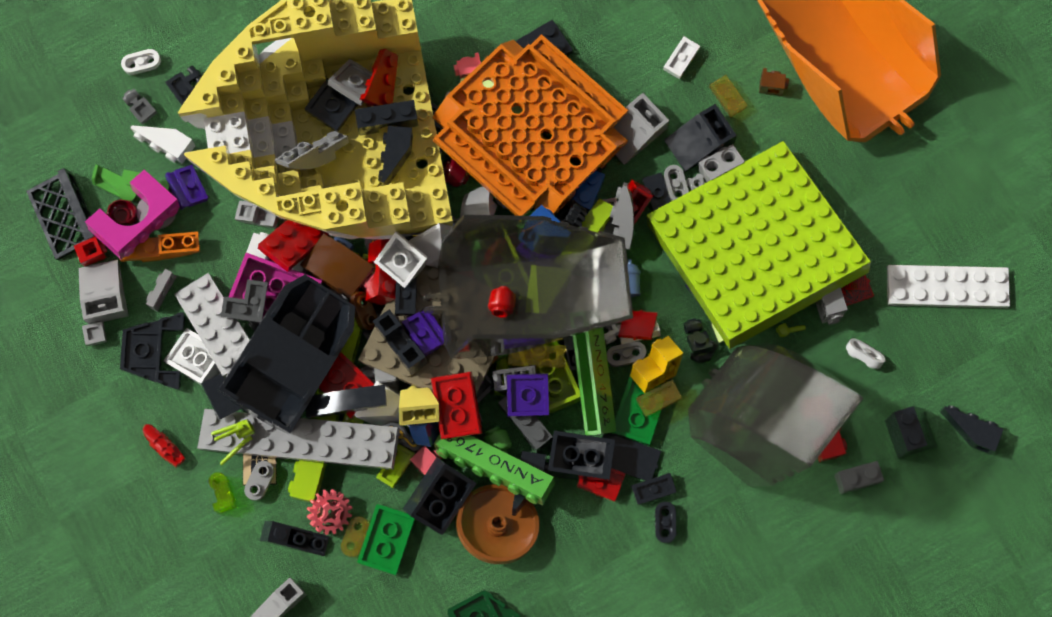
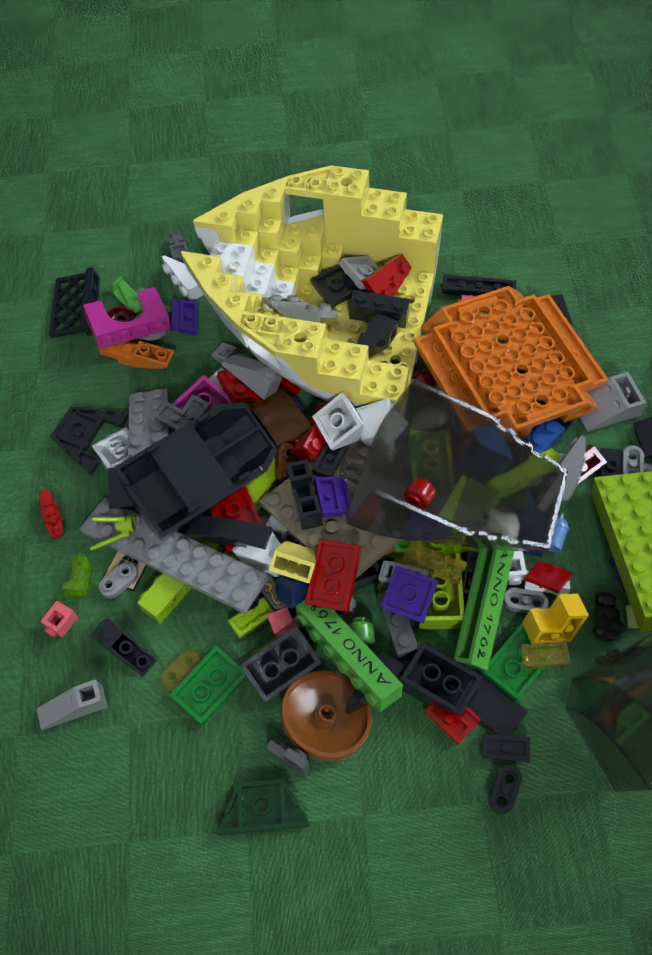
camera: 25 degrees right, 15 degrees down
red brick [74,236,108,267] -> none
light grey slope [79,259,129,324] -> none
light grey plate [82,321,107,347] -> none
white plate [121,49,161,75] -> none
light grey plate [146,269,176,312] -> none
coral gear [307,489,352,535] -> none
none -> coral brick [40,601,79,638]
none -> light grey slope [221,355,282,400]
none -> dark grey plate [266,740,311,778]
none -> black plate [442,275,516,296]

